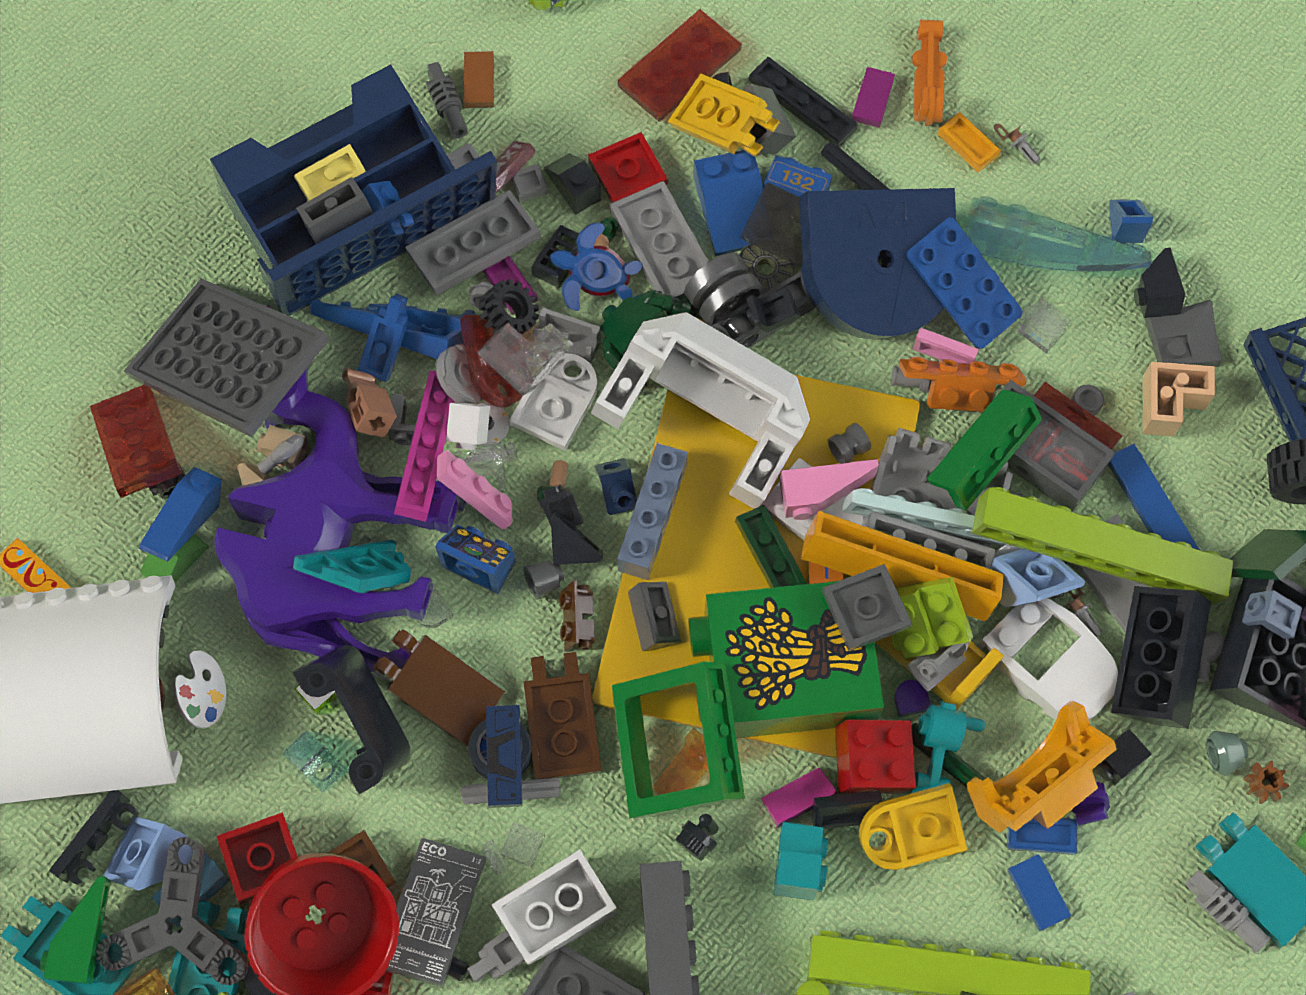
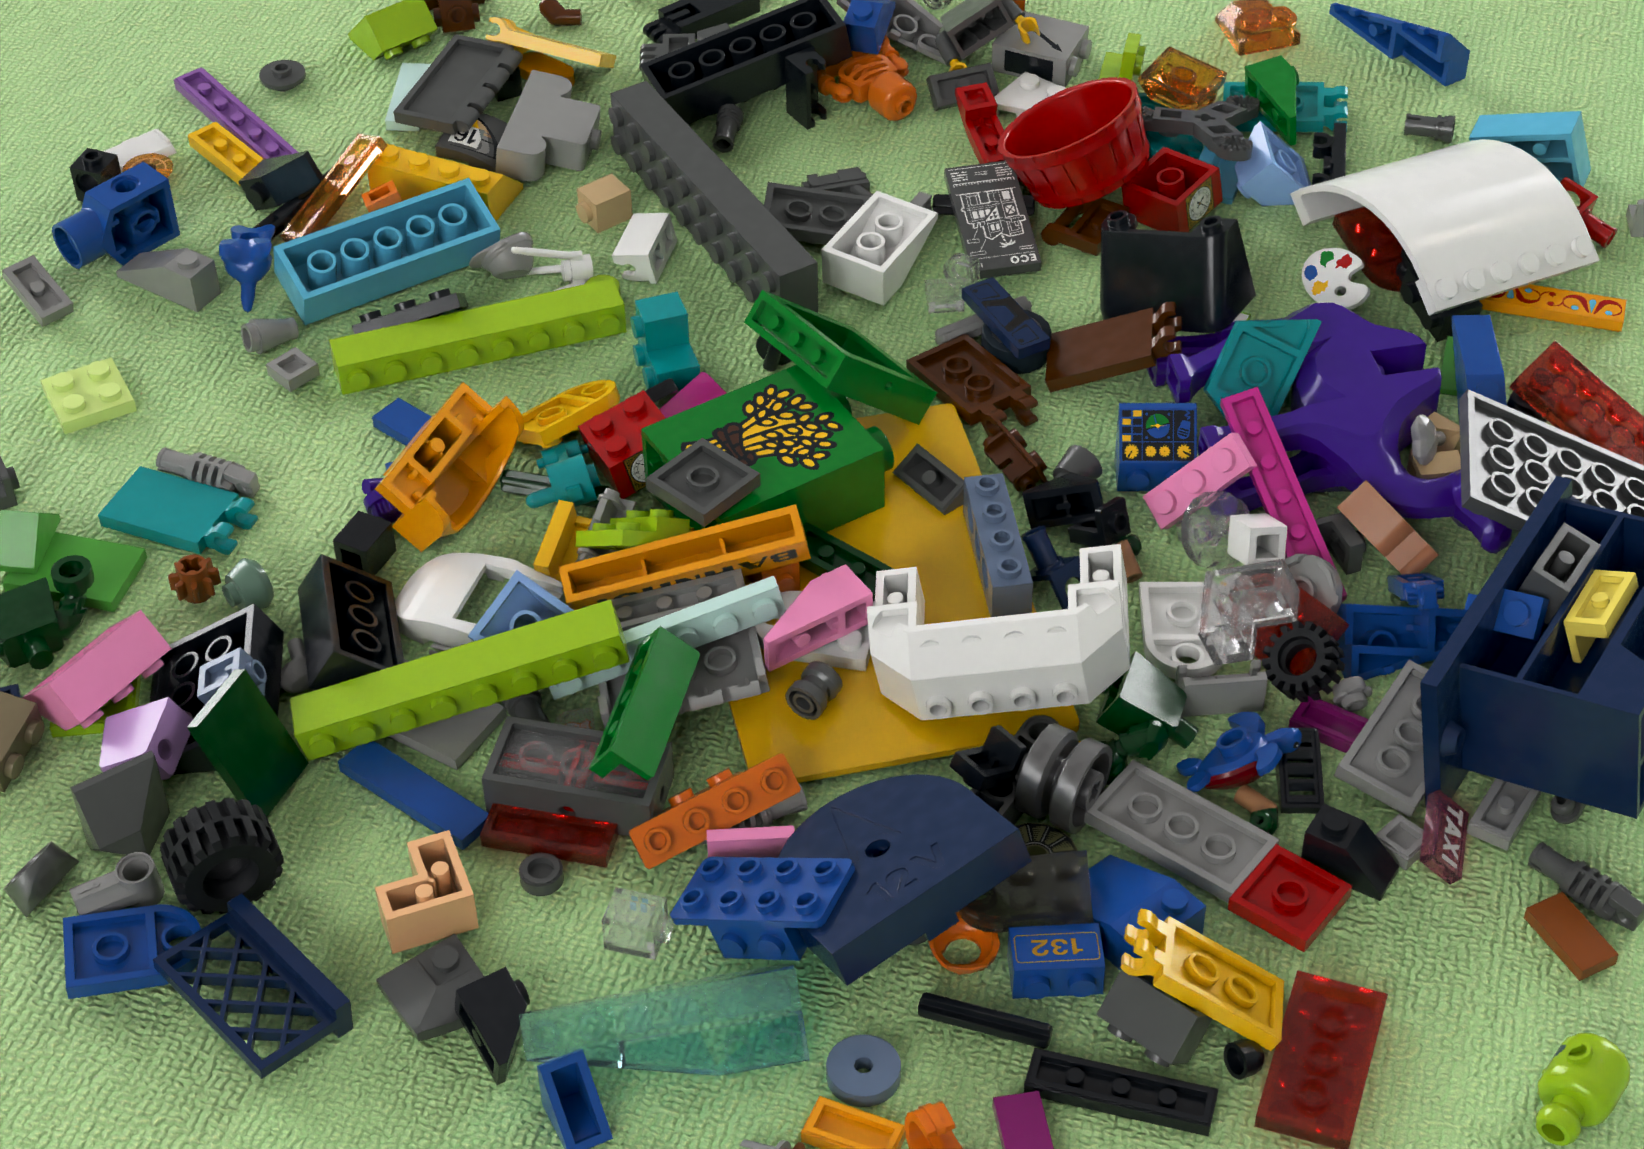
camera: 155 degrees right, 25 degrees down
none -> sand blue piece [826,1035,901,1107]

